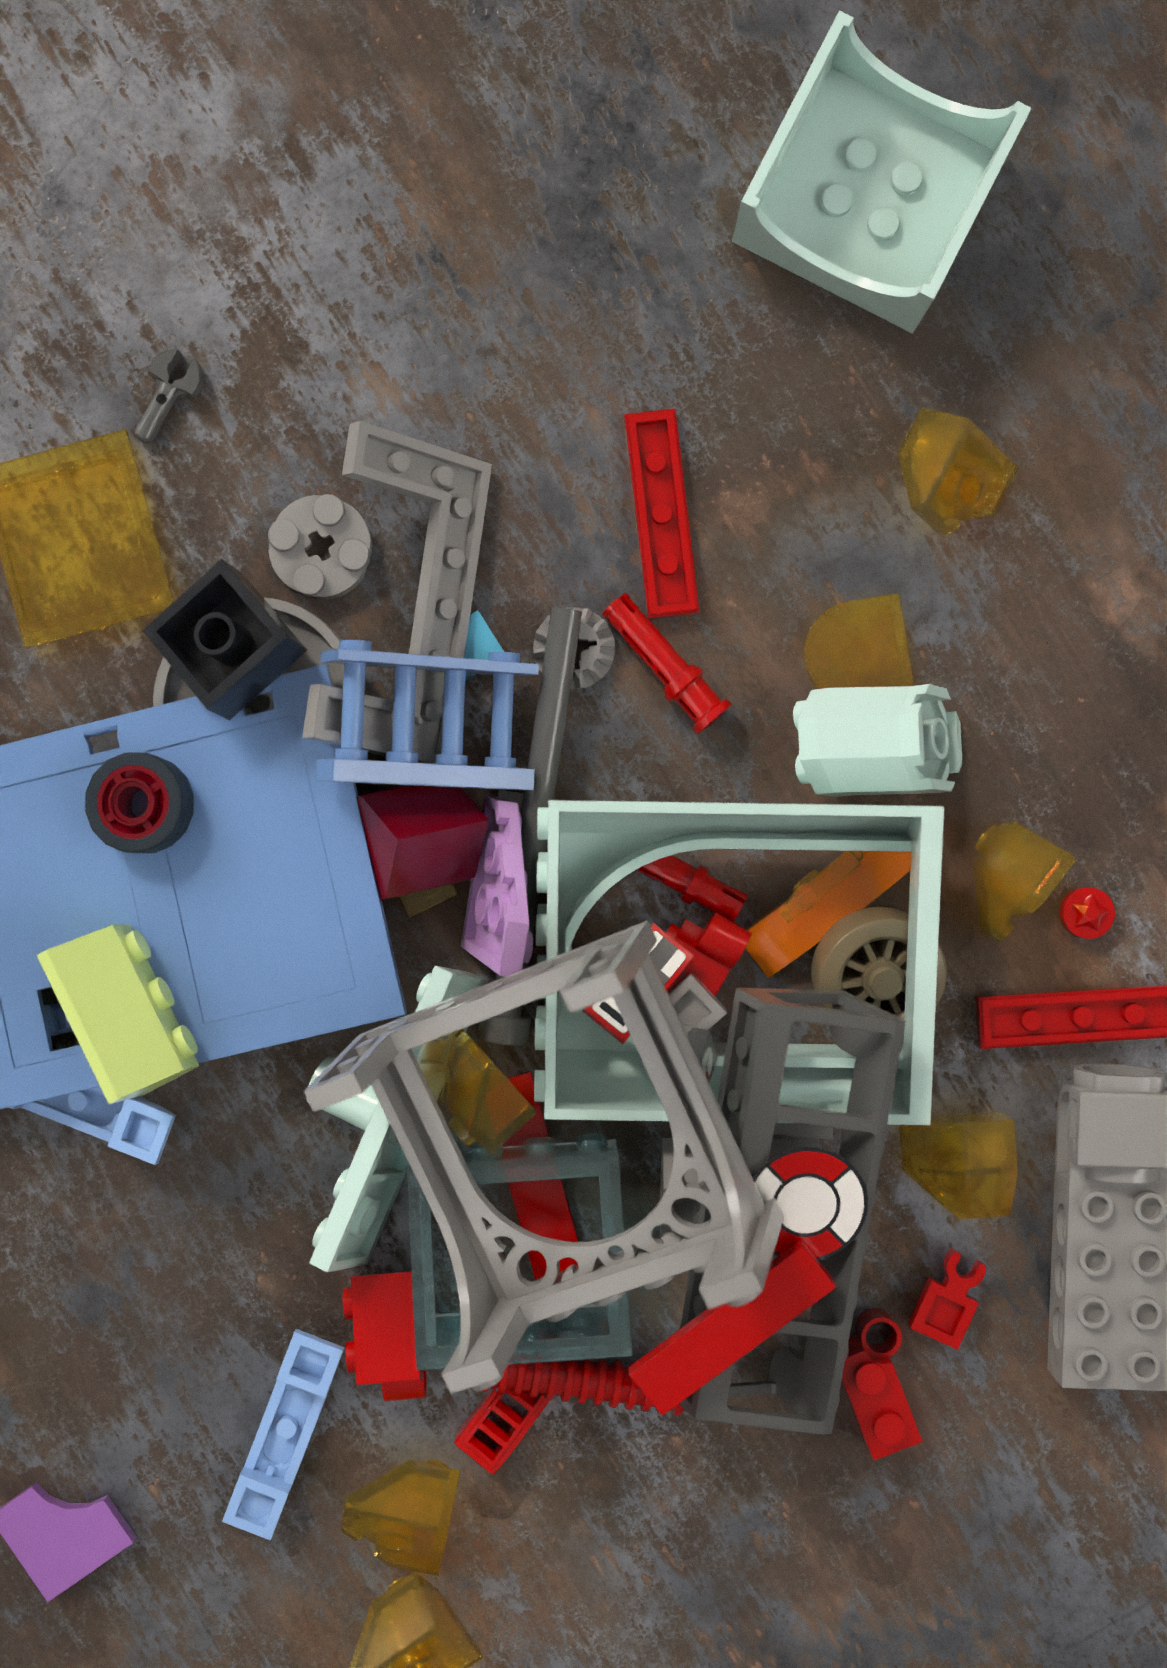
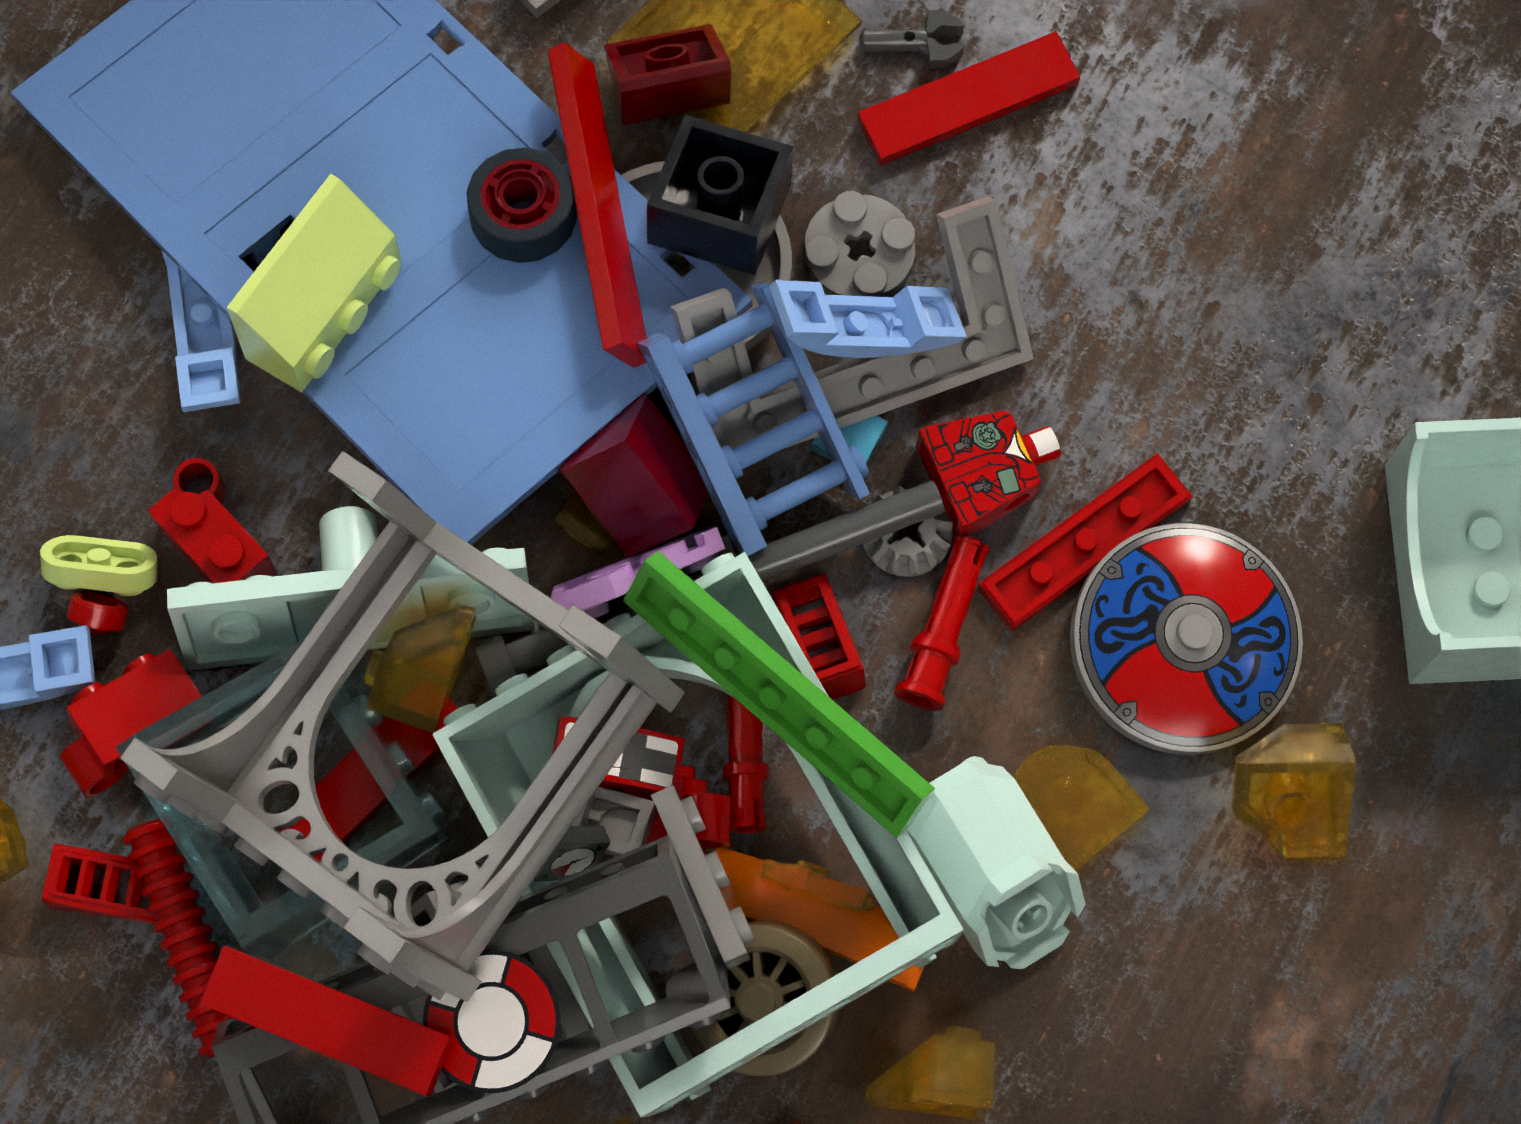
camera: 60 degrees right, 15 degrees down
none -> yellowish green plate [40,535,158,597]
none -> red tile [66,591,129,635]
none -> red hinge [147,458,277,584]
none -> red tile [548,42,647,368]
none -> dark red slope [604,24,731,125]
none -> bright green plate [623,551,935,838]
none -> light grey plate [651,785,755,969]
none -> light blue slope [769,280,966,358]
none -> red slope [771,573,866,700]
none -> red tile [857,31,1080,166]
none -> red torso [915,411,1061,537]
none -> dish [1070,523,1303,755]

